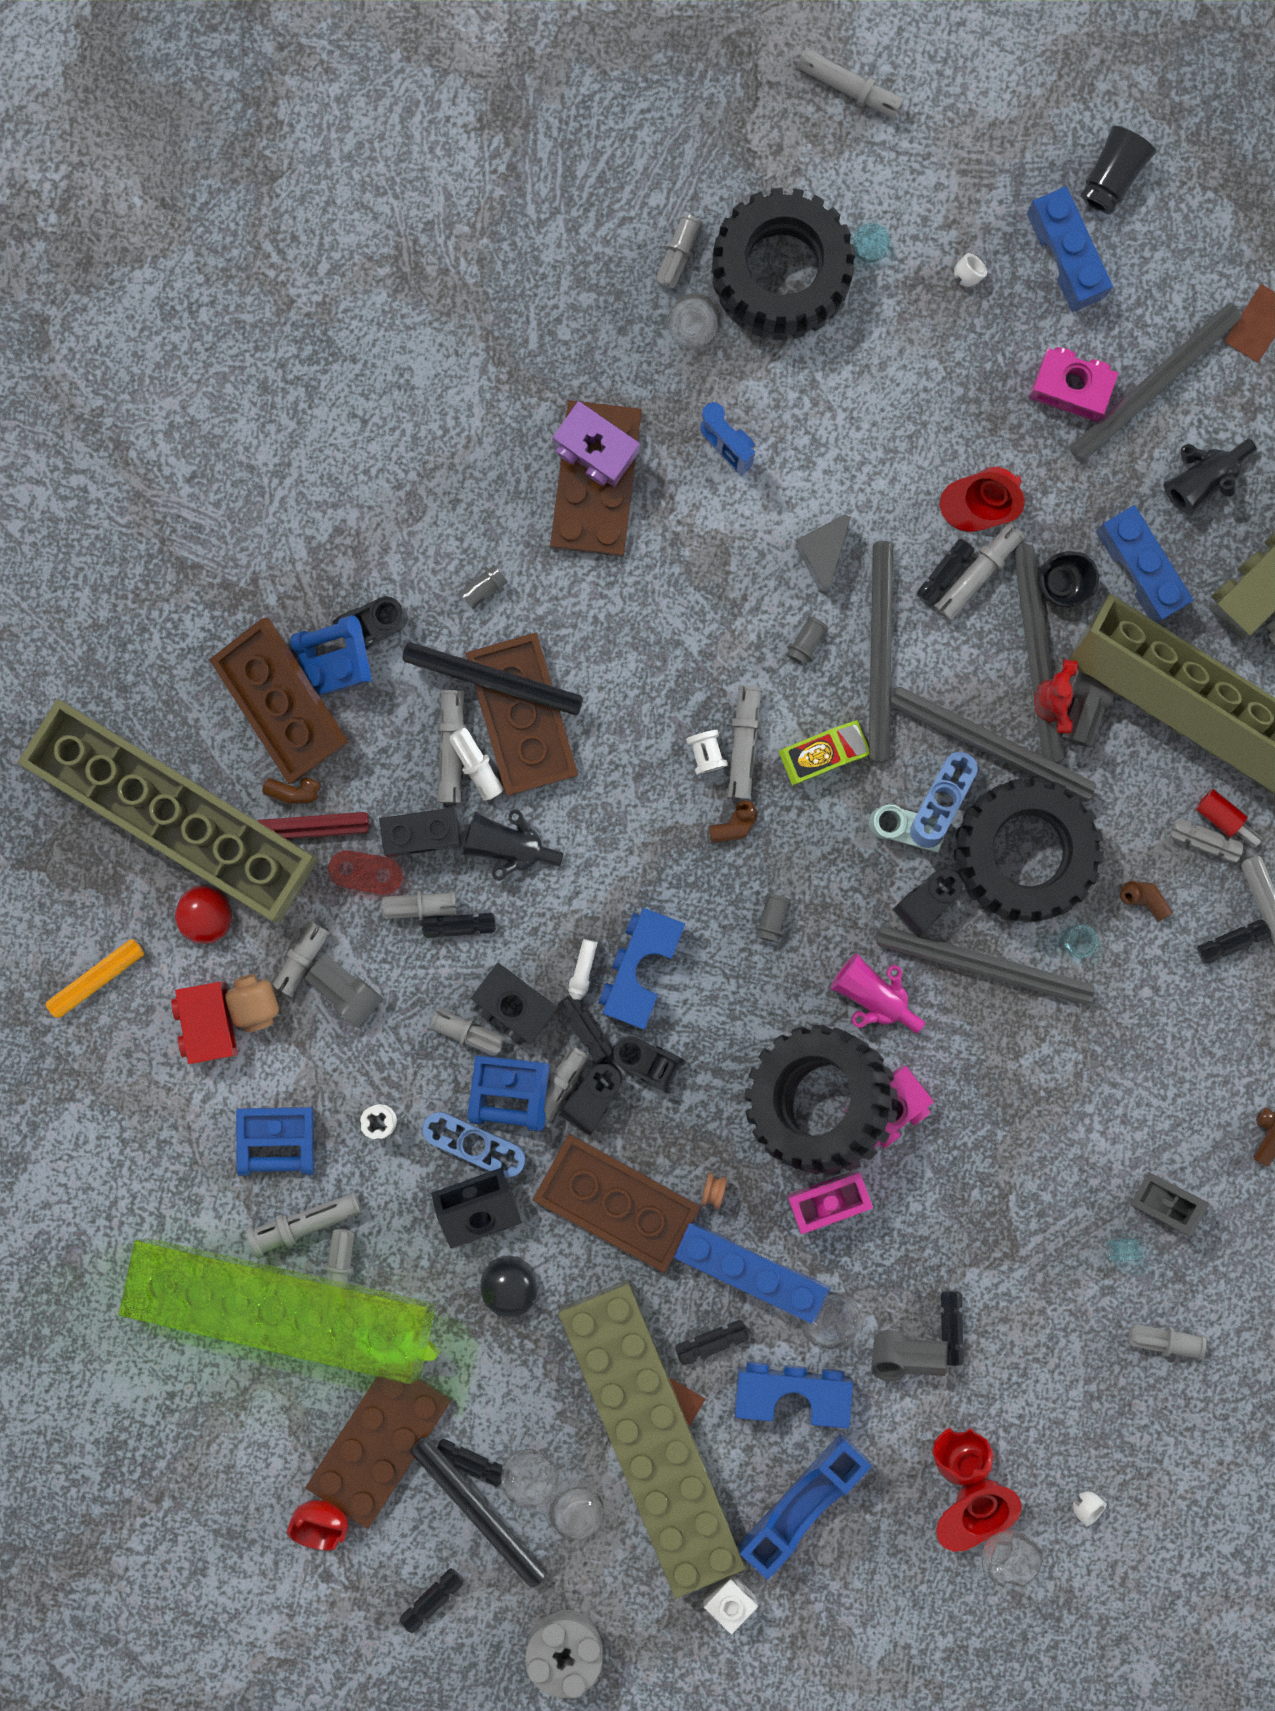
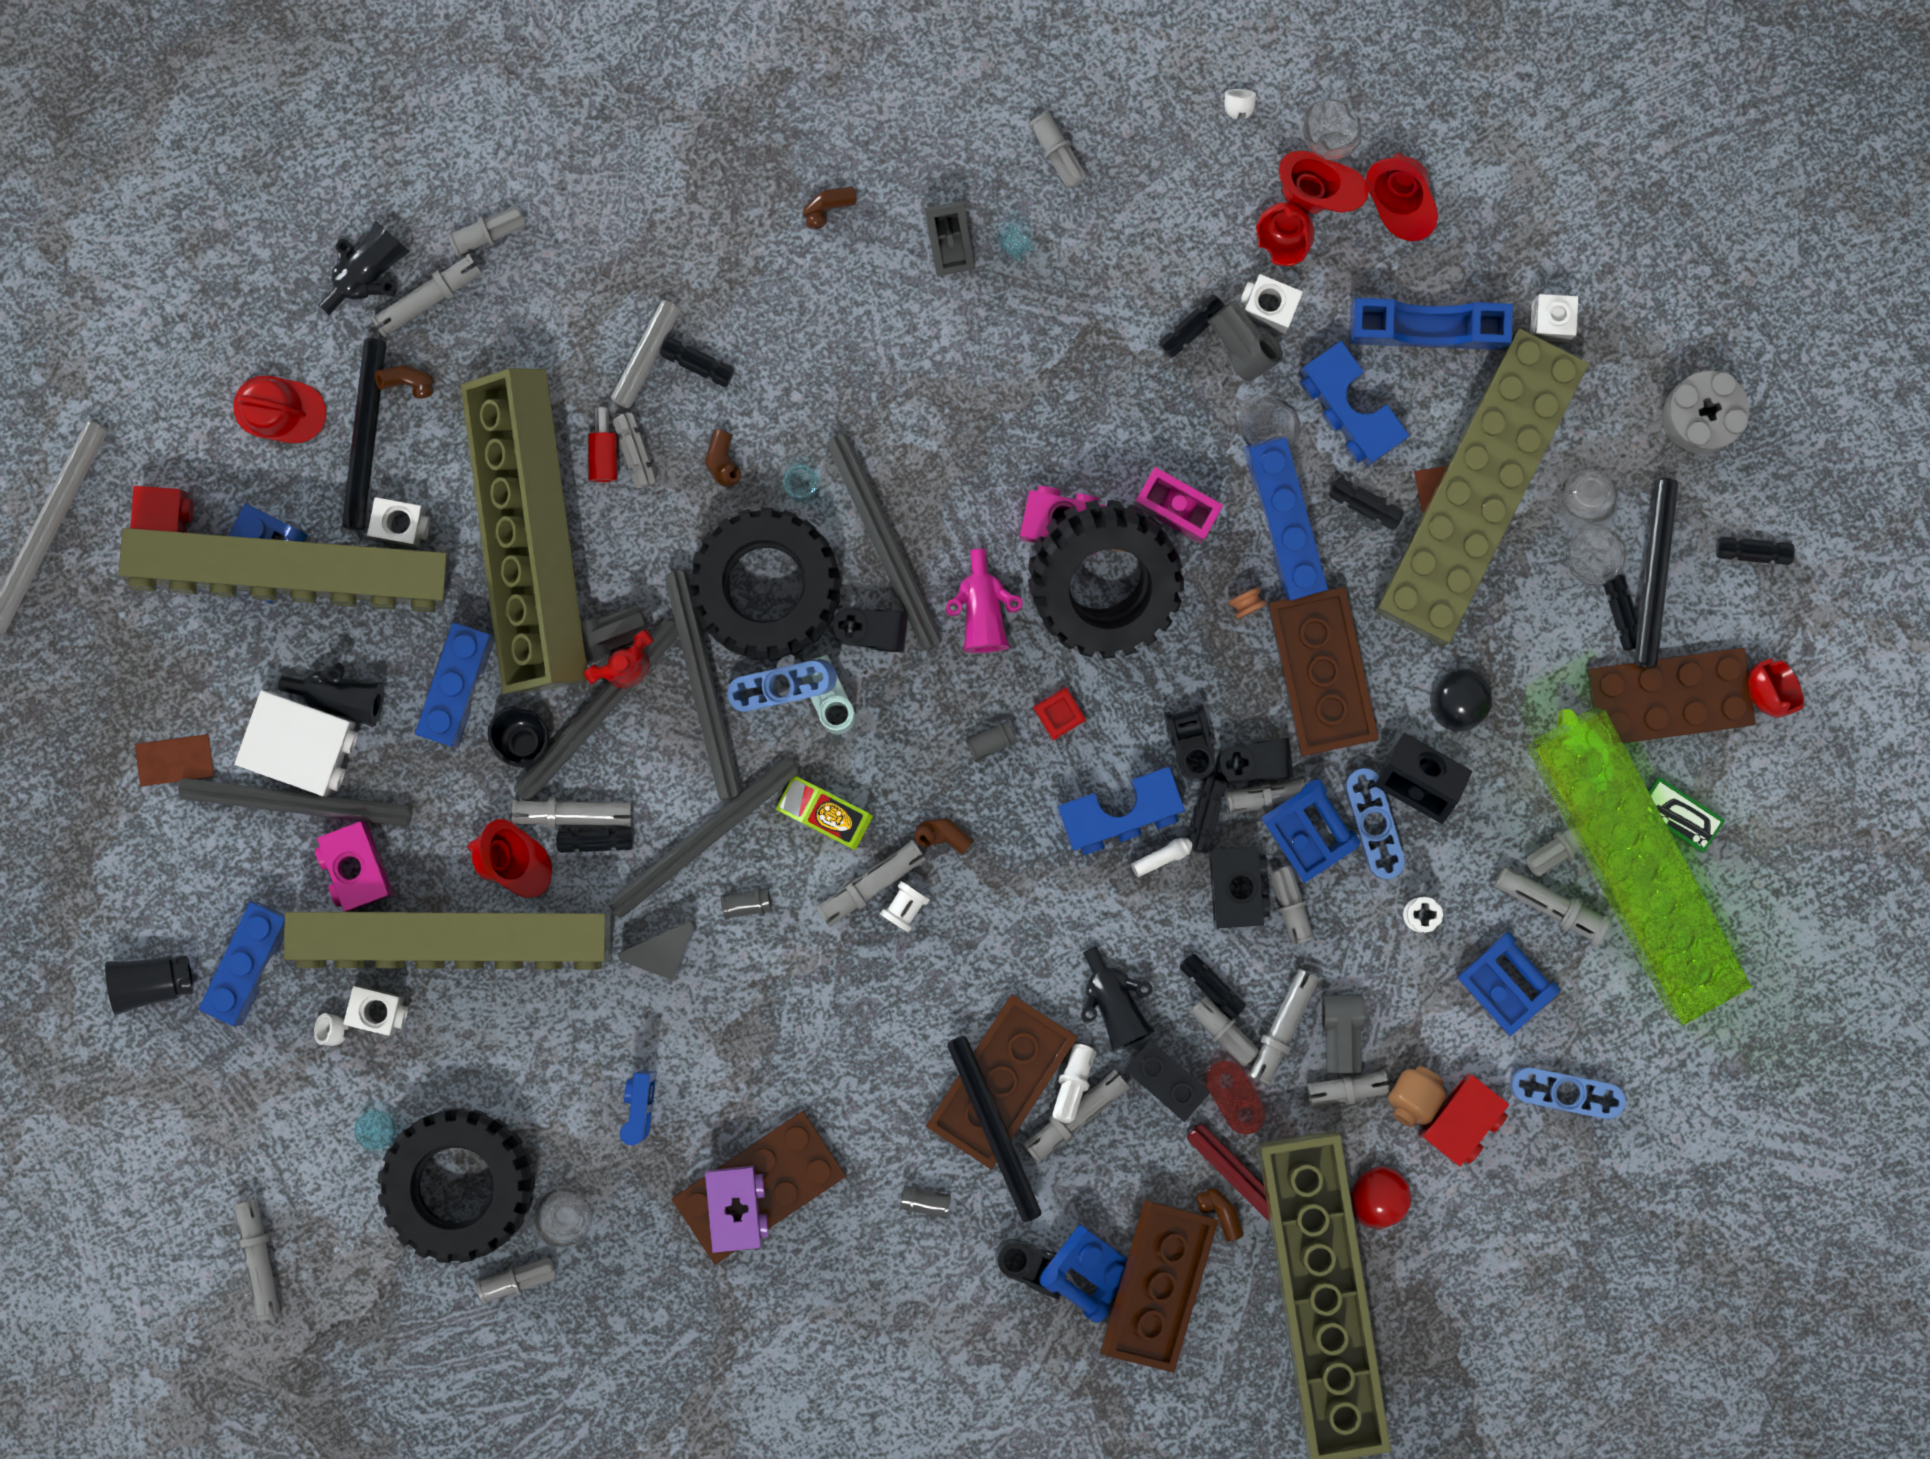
camera: 130 degrees left, 0 degrees up
light orange axle [45,939,144,1018] -> none
none -> white panel [234,690,359,796]
none -> olive brick [284,912,612,970]
none -> white brick [343,985,408,1036]
none -> red tile [1033,687,1086,741]
none -> white brick [1239,274,1303,334]
none -> light grey pin [1247,969,1321,1086]
none -> red piece [1366,152,1438,241]
none -> medium blue beam [1510,1067,1626,1119]
none -> tile [1636,777,1725,853]

